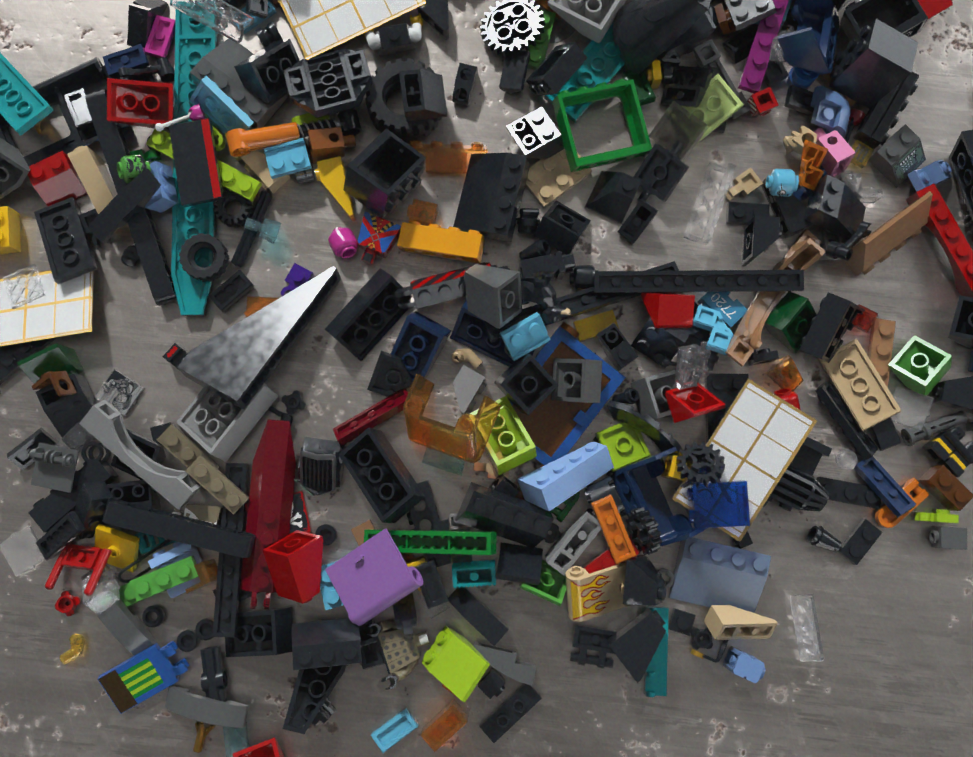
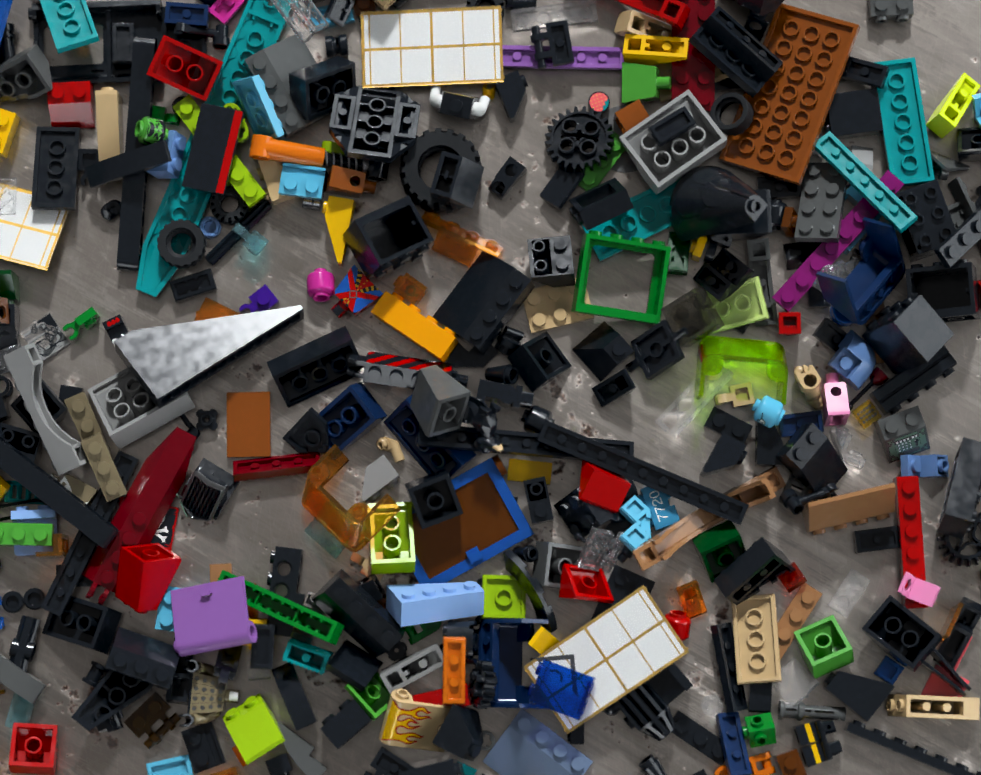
camera: 25 degrees right, 0 degrees up
hinge [155,104,206,132] -> none
black tile [315,524,337,546] -> none
black brick [338,427,426,523] -> none
medium azure plate [500,312,551,361] -> none
dark grey slope [551,358,602,403] -> none
black gear [676,441,725,487] -> none
black bracket [747,348,779,366] -> none
orange slope [798,139,828,190] -> none
none -> green plate [63,307,100,341]
none -> black bush [82,660,108,687]
none -> dark brown plate [124,692,181,749]
none -> black plate [181,721,226,773]
none -> medium blue tile [199,216,222,239]
none -> dark orange tile [227,392,271,458]
none -> black brick [320,699,373,749]
none -> black tile [446,343,499,368]
none -> clear neon green windscreen [694,336,788,406]
none -> green brick [742,712,776,748]
none -> clear plate [827,569,870,617]
none -> black plate [853,526,900,553]

